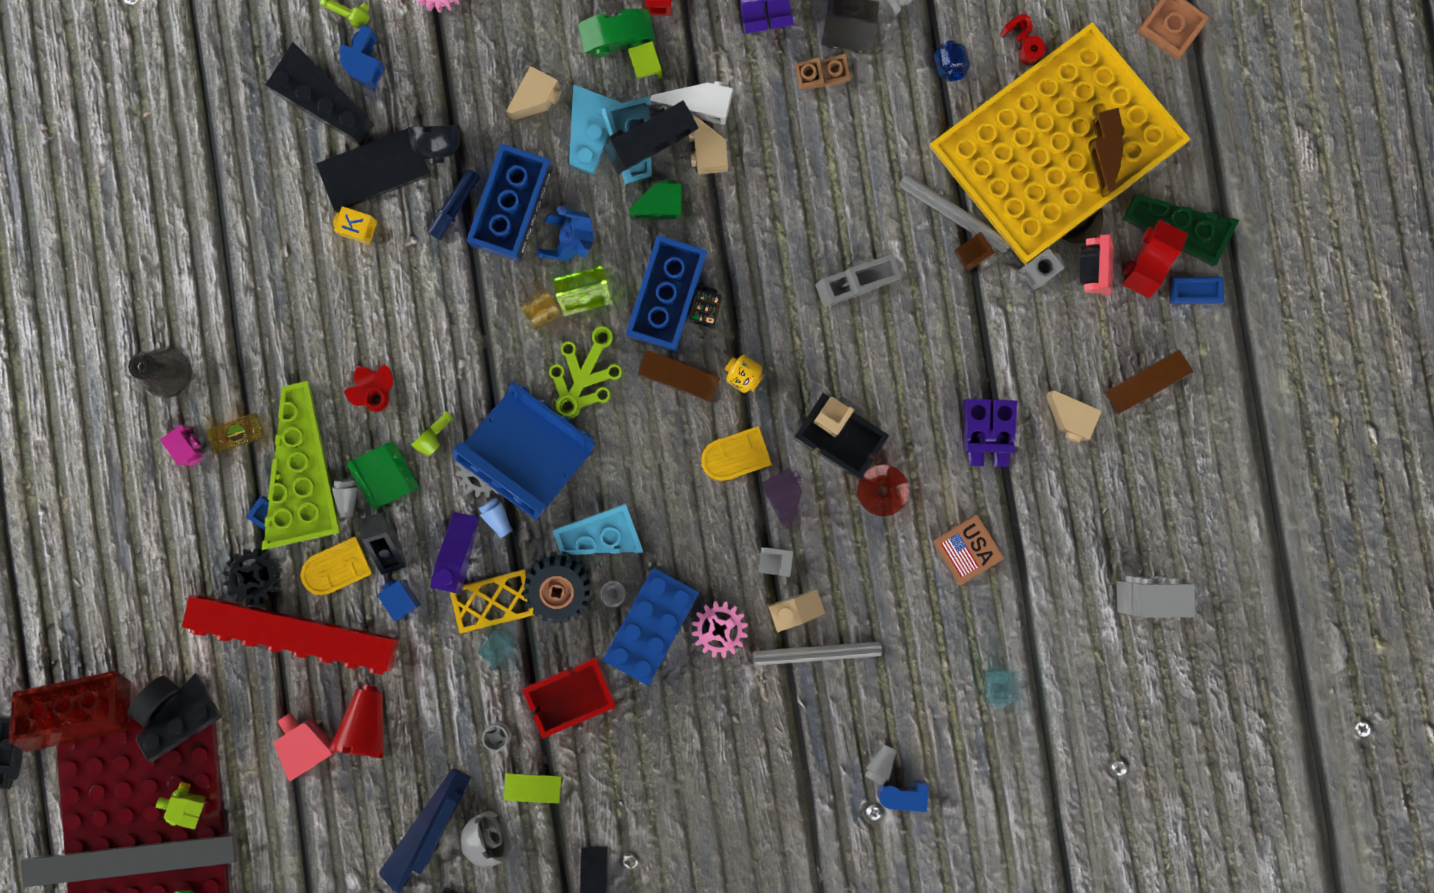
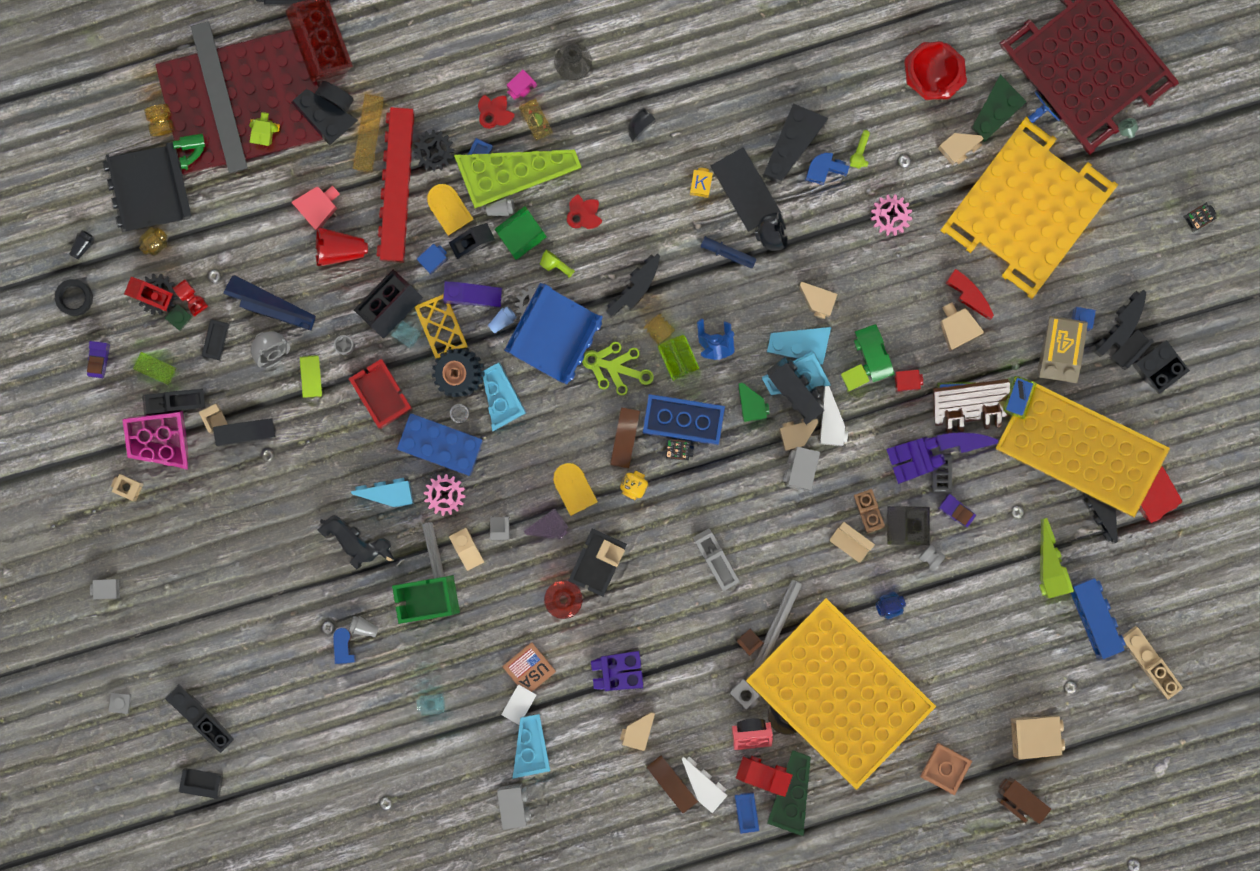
camera: 80 degrees right, 0 degrees up
blue brick [466,143,554,263] -> none
red leg [1000,14,1046,65] -> none
reddish brown slope [1089,108,1123,197] -> none
none -> black animal [317,515,394,570]
none -> medium azure slope [351,478,414,507]
none -> clear yellow tile [353,94,384,173]
none -> black slope [354,269,423,339]
none -> green piece [392,575,460,624]
none -> red plate [478,95,515,129]
none -> white sticker [501,684,536,725]
none -> medium azure wing [512,714,550,779]
none -> black slope [606,254,660,318]
none -> black brick [628,108,656,142]
none -> white slope [682,756,727,813]
none -> light grey piece [783,447,820,492]
none -> tan panel [830,522,875,562]

